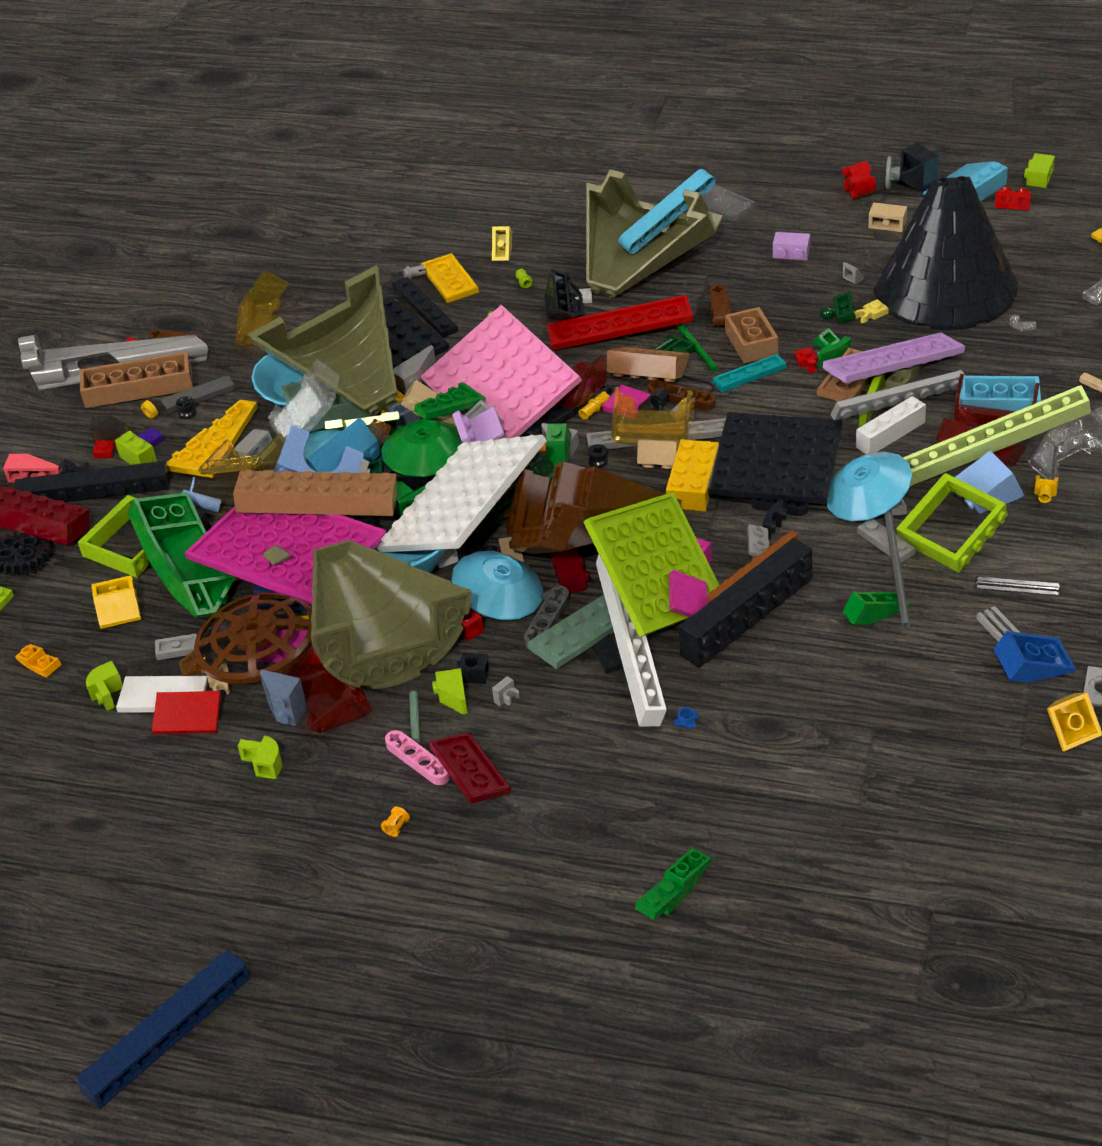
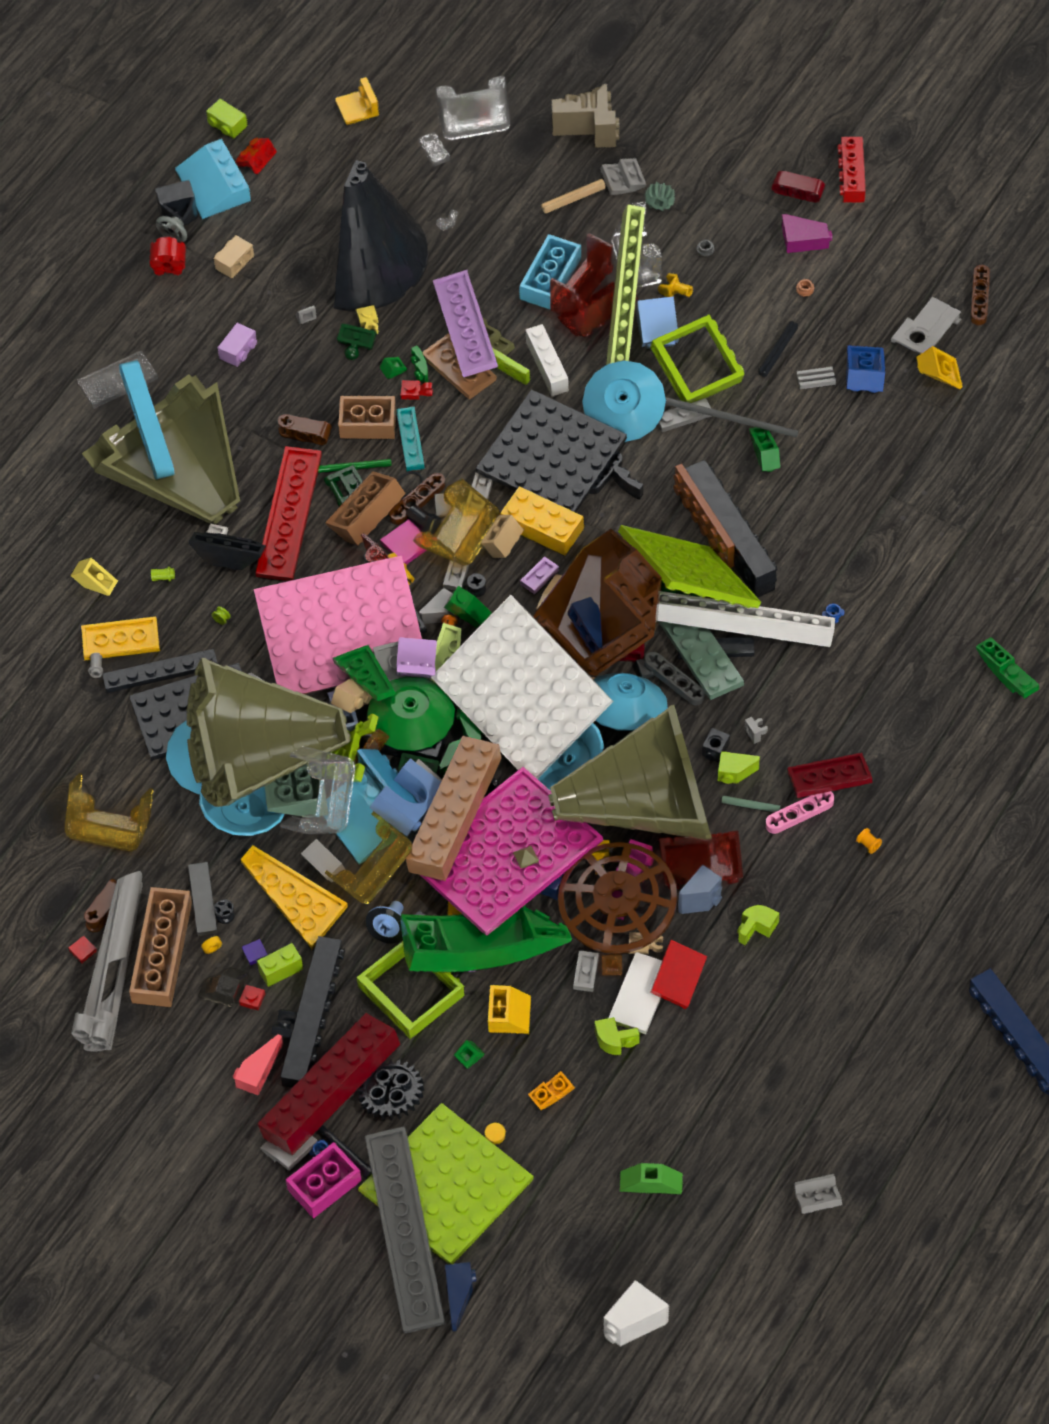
camera: 75 degrees left, 15 degrees up
dark pink tile [669,570,707,617] -> none
light grey bracket [747,524,769,559] -> none
light grey plate [831,370,965,420] -> none
none -> green slope [454,1040,485,1069]

